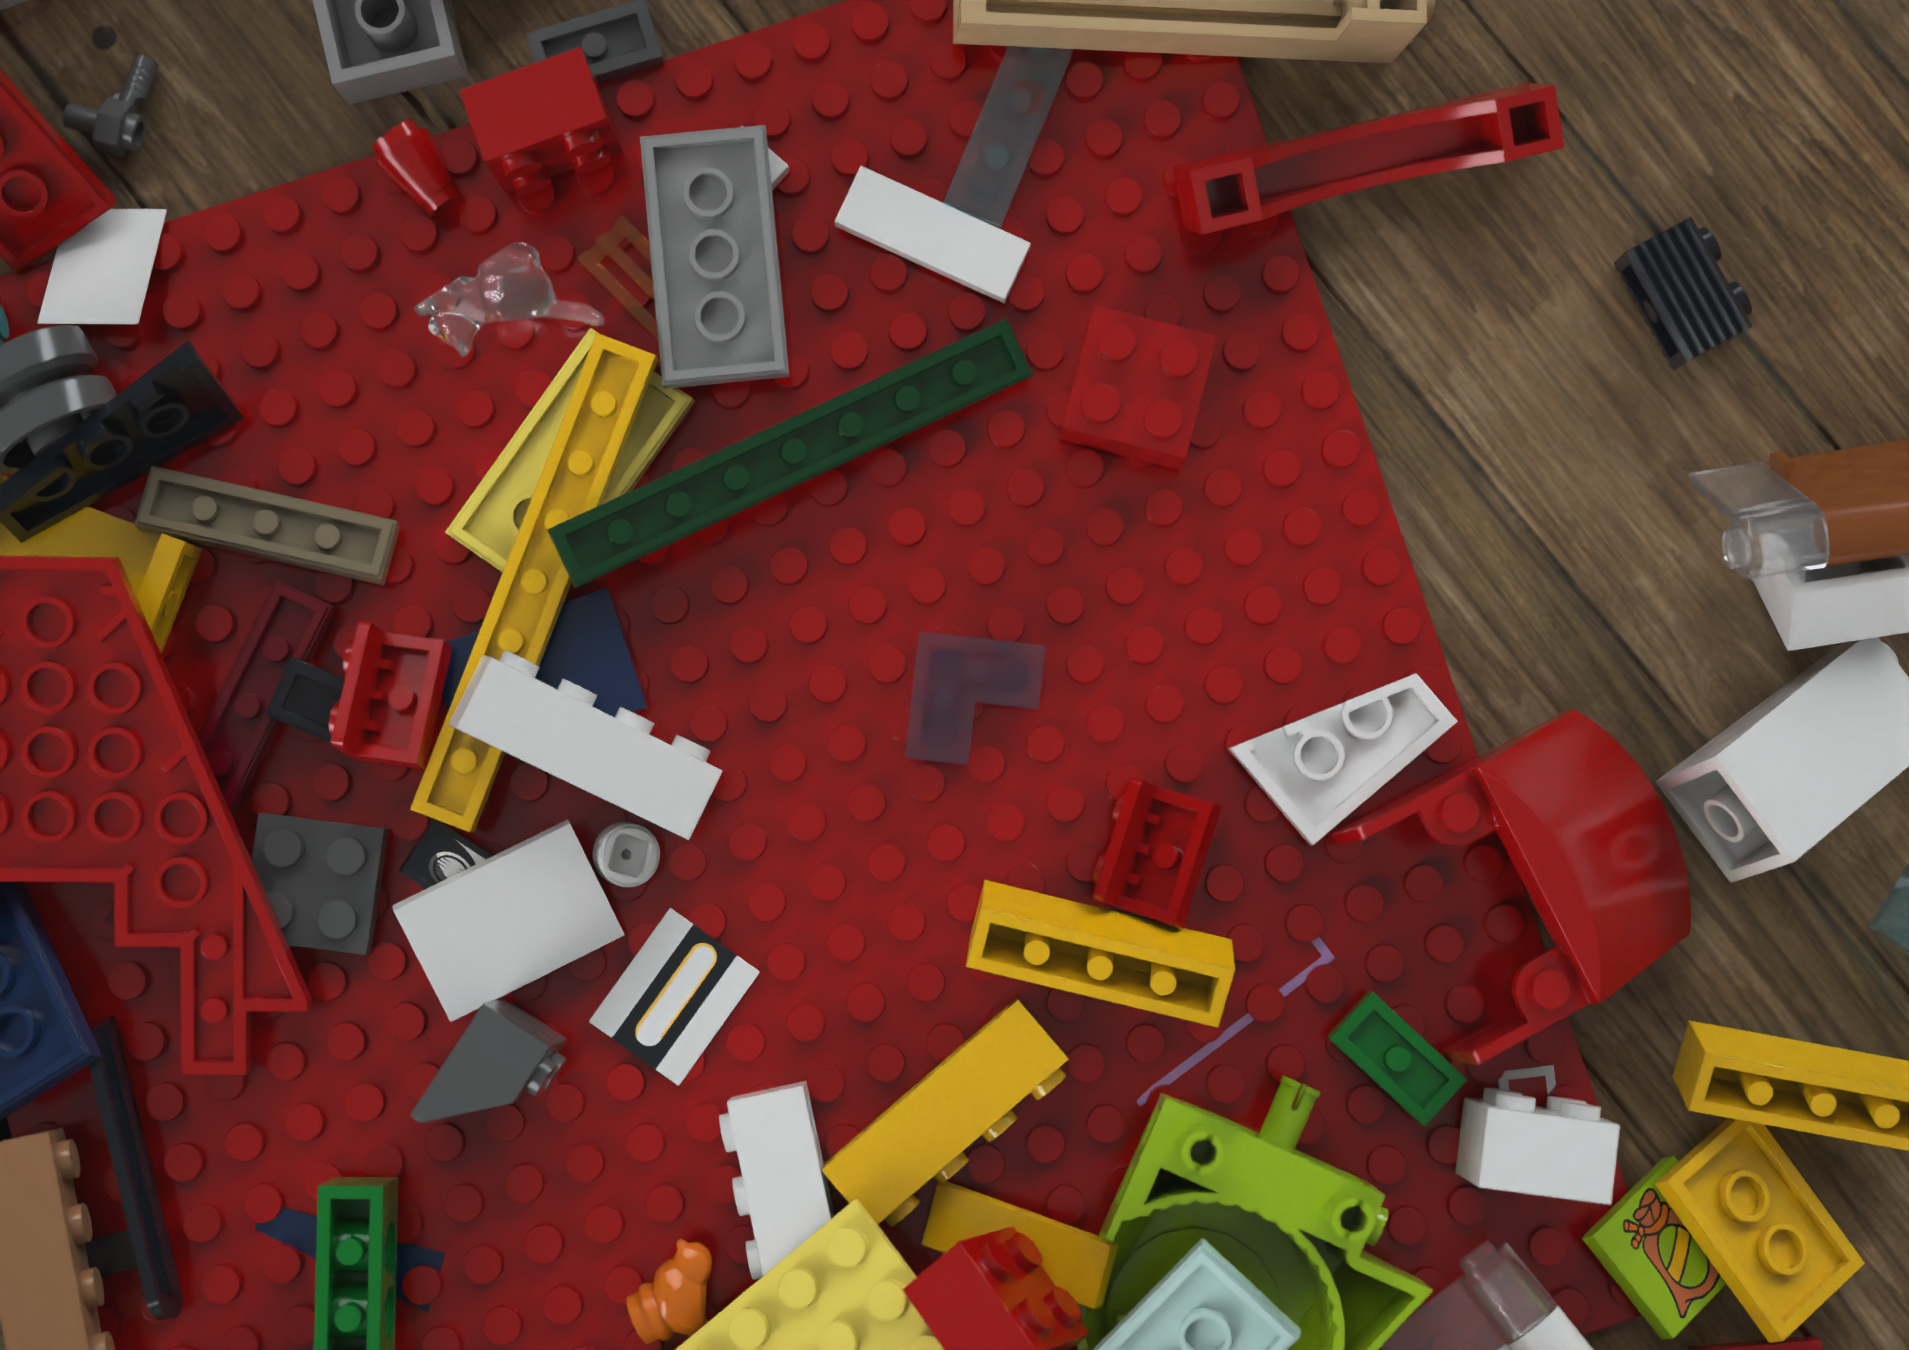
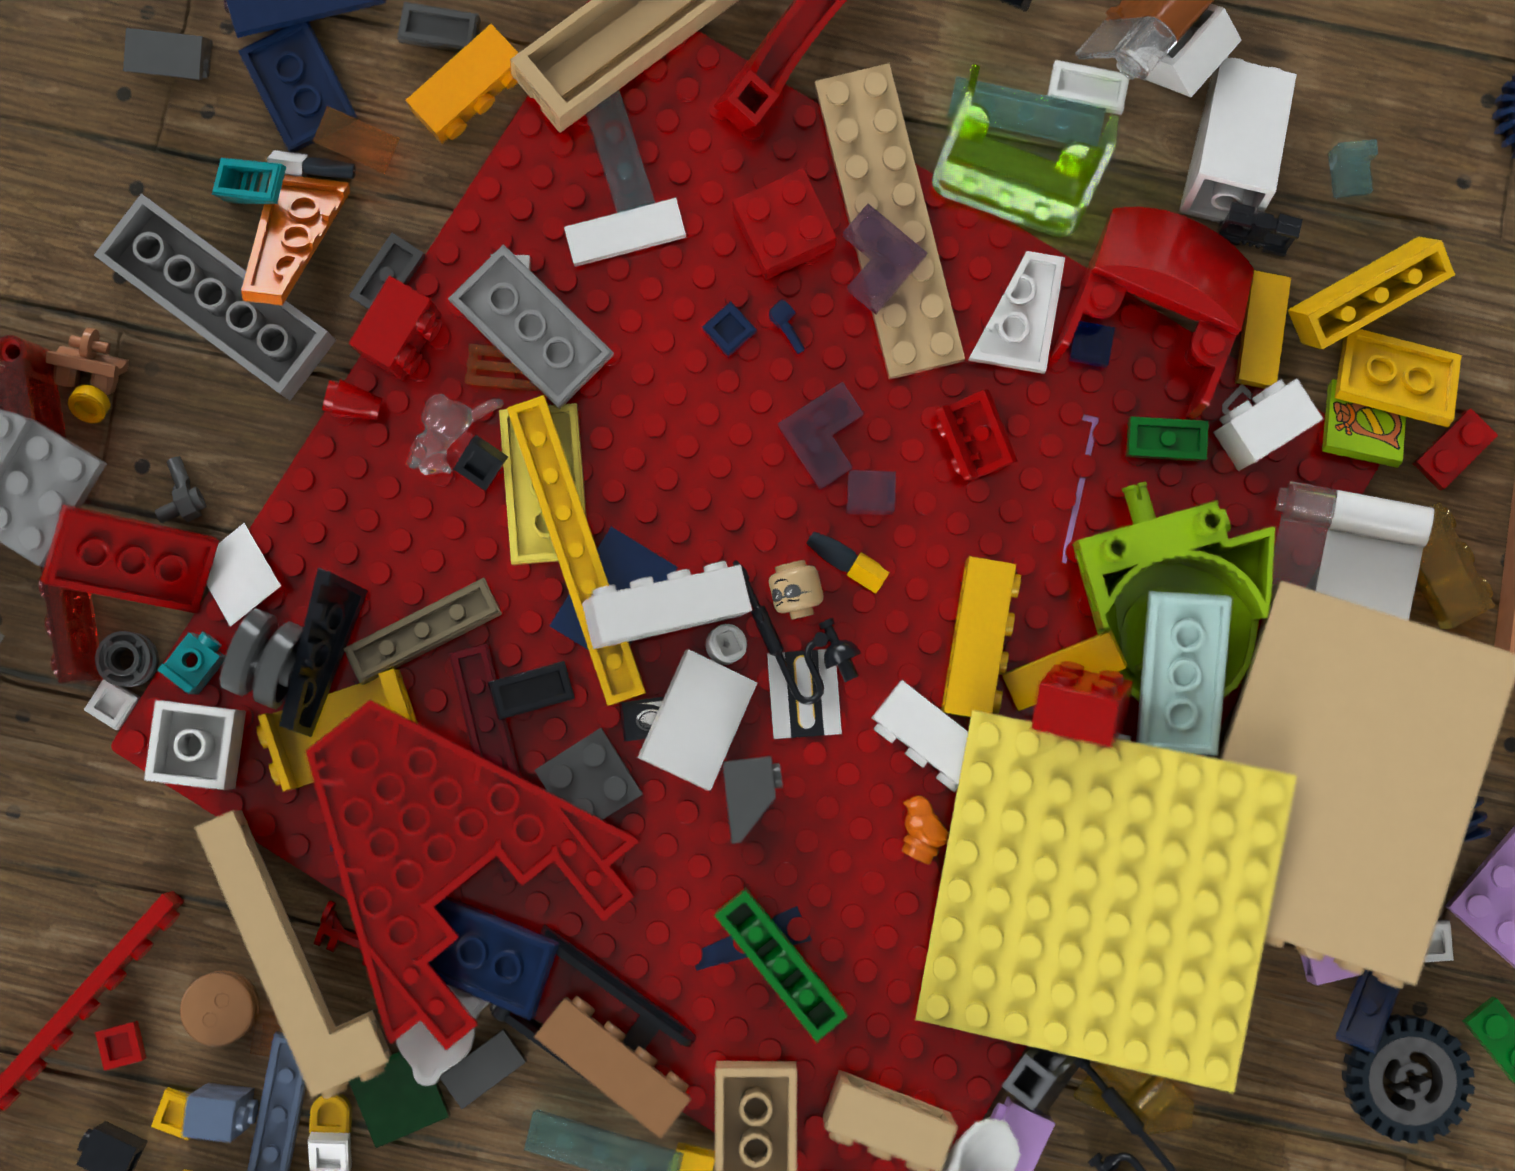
camera: 40 degrees left, 0 degrees up
red bracket [329,621,453,770] -> none
dark green tile [547,318,1033,588] -> none
yellow brick [966,880,1235,1027] -> none
none -> black plate [453,435,508,491]
none -> dark blue tile [702,301,757,358]
none -> black piece [733,560,861,705]
none -> dark blue hand [769,299,806,354]
none -> tan head [769,560,824,620]
none -> piece [806,531,890,594]
none -> tan plate [814,63,965,380]
none -> clear purple plate [842,203,928,315]
none -> clear purple panel [846,470,896,515]
none -> clear neon green windscreen [932,64,1119,238]
none -> clear light blue tile [947,76,1106,149]
none -> white tile [1046,60,1130,115]
none -> clear blue tile [1068,321,1115,367]
none -> black piece [1217,202,1303,257]
none -> yellow tile [1235,270,1291,389]

